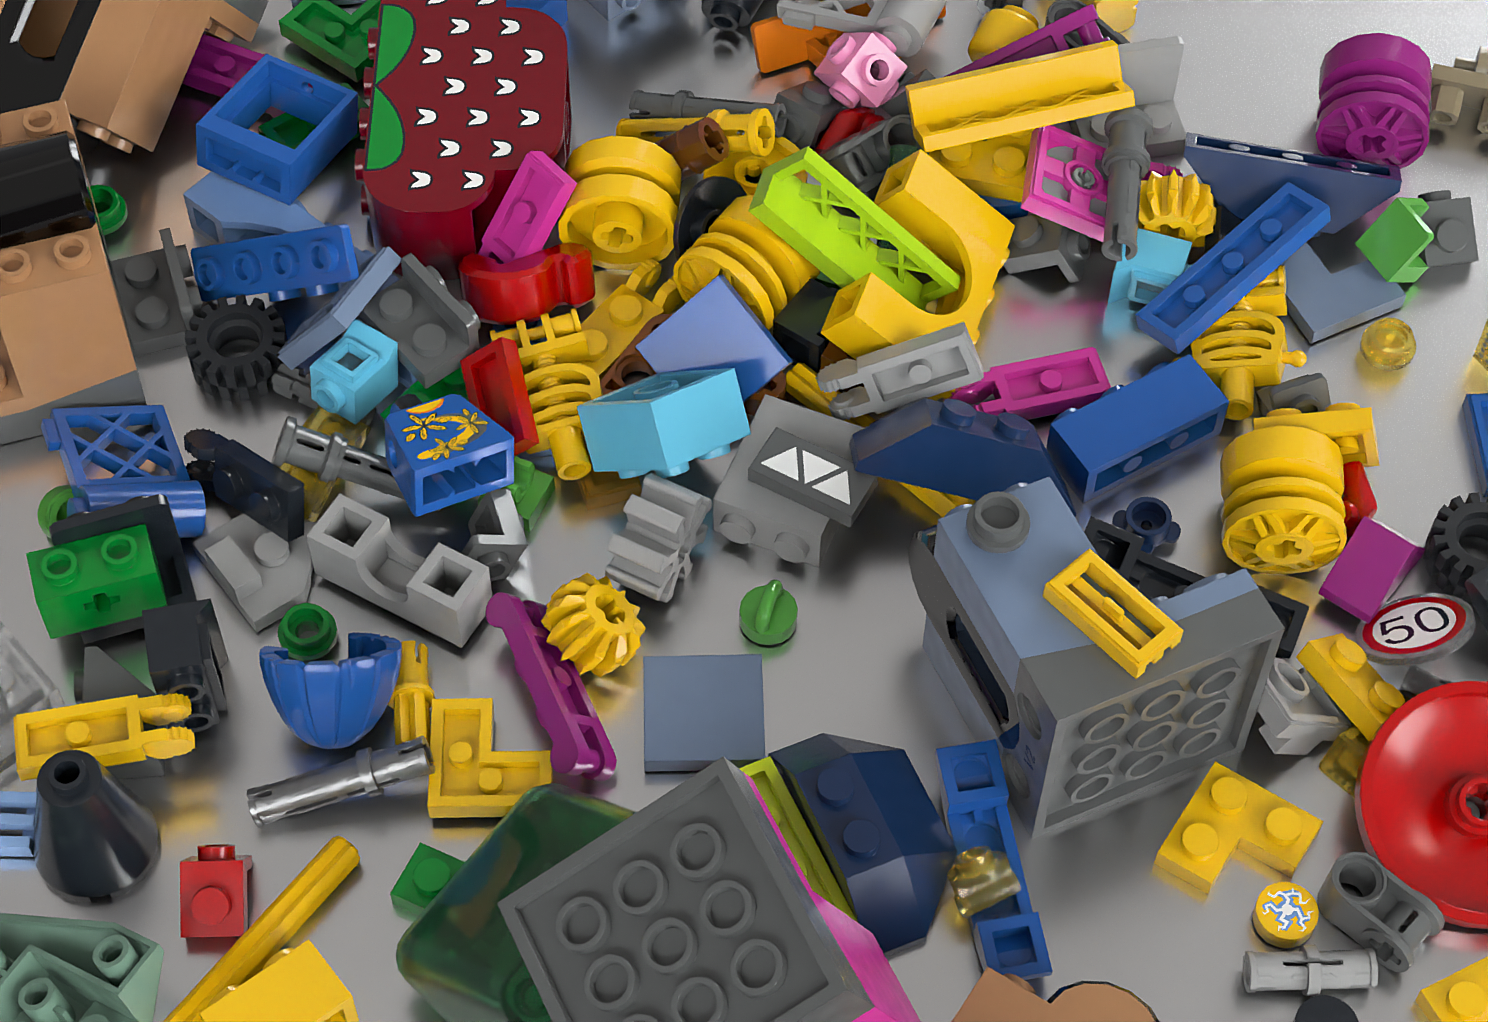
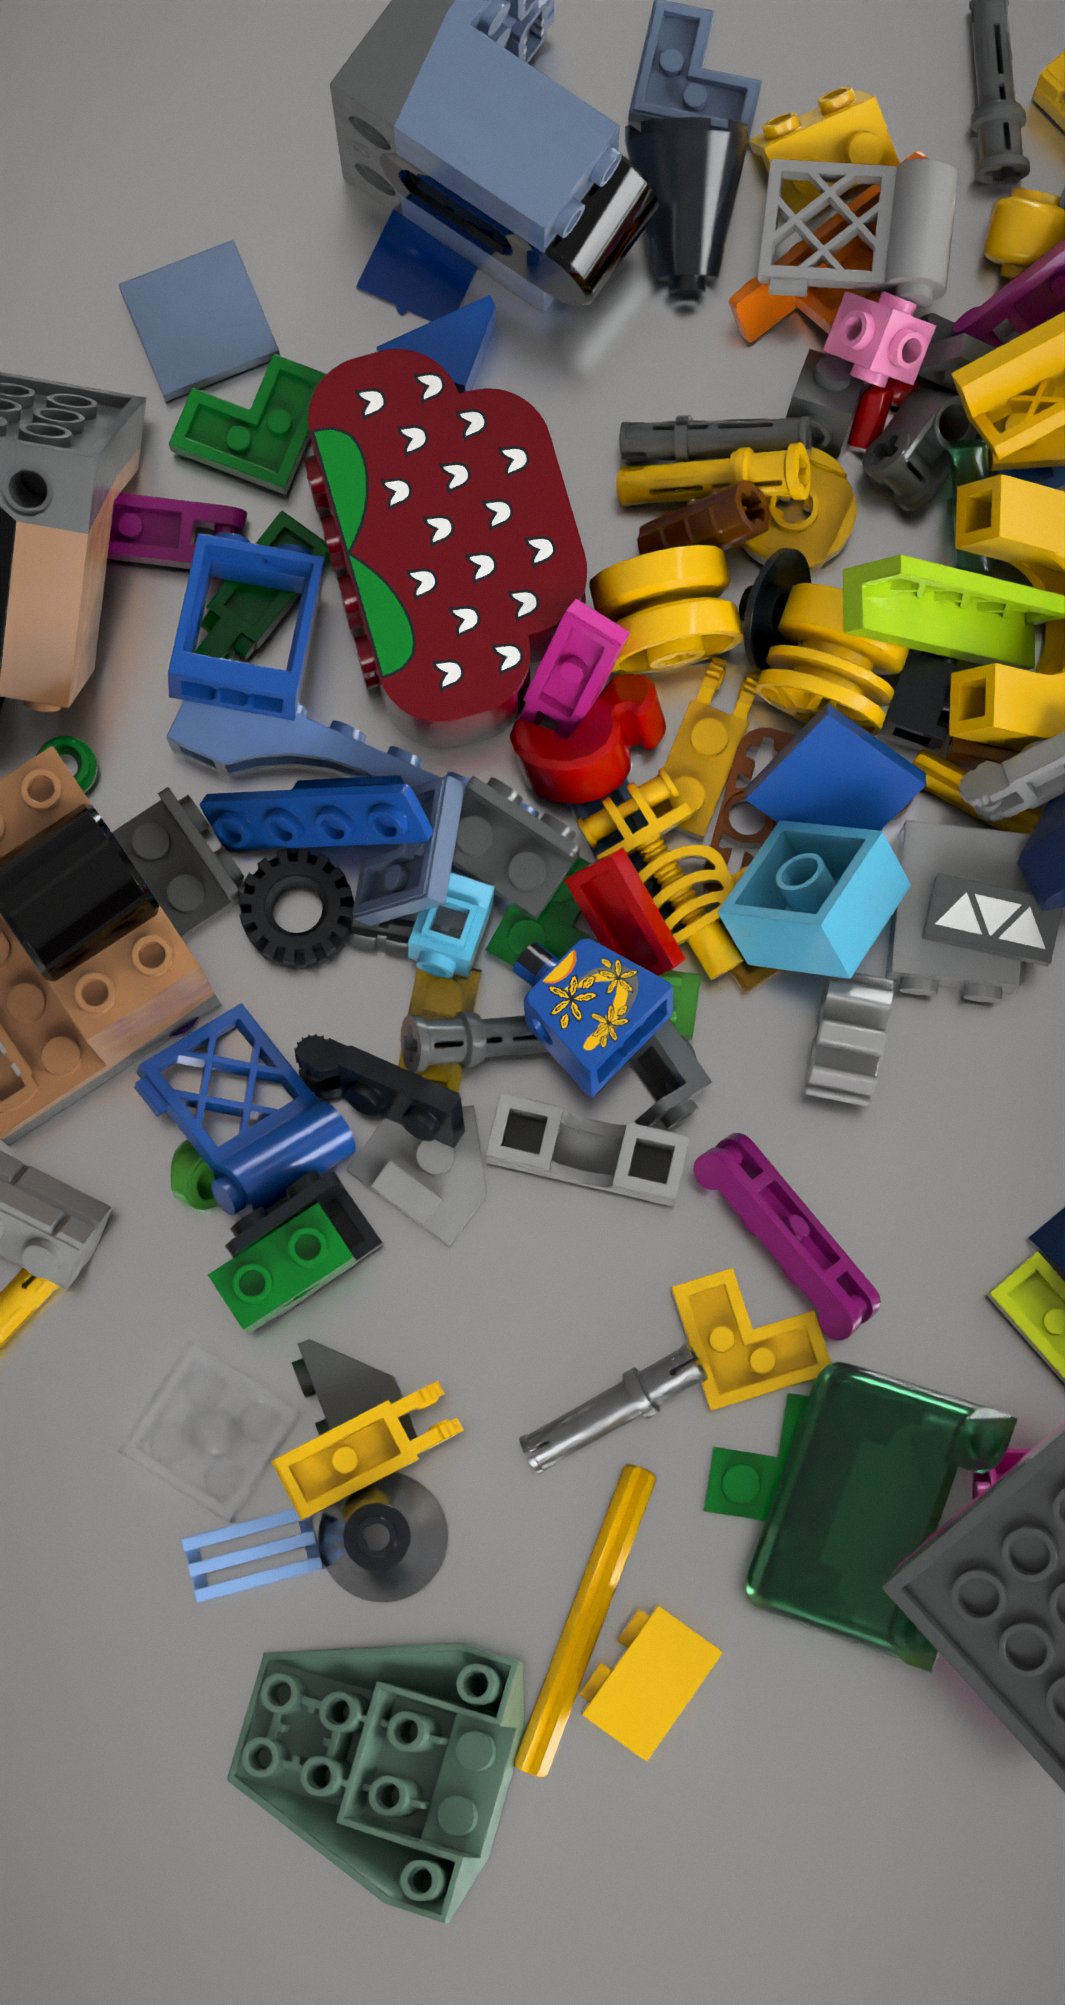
camera: 15 degrees left, 25 degrees up
black window [142,598,229,732] -> none
red bracket [180,844,252,938] -> none
blue hair [259,632,402,749] -> none
green plate [278,603,338,661] -> none
yellow axle [388,640,435,747] -> none
yellow gear [541,572,646,678] -> none
sand blue tile [643,654,766,772] -> none
bright green tile [739,579,798,645] -> none

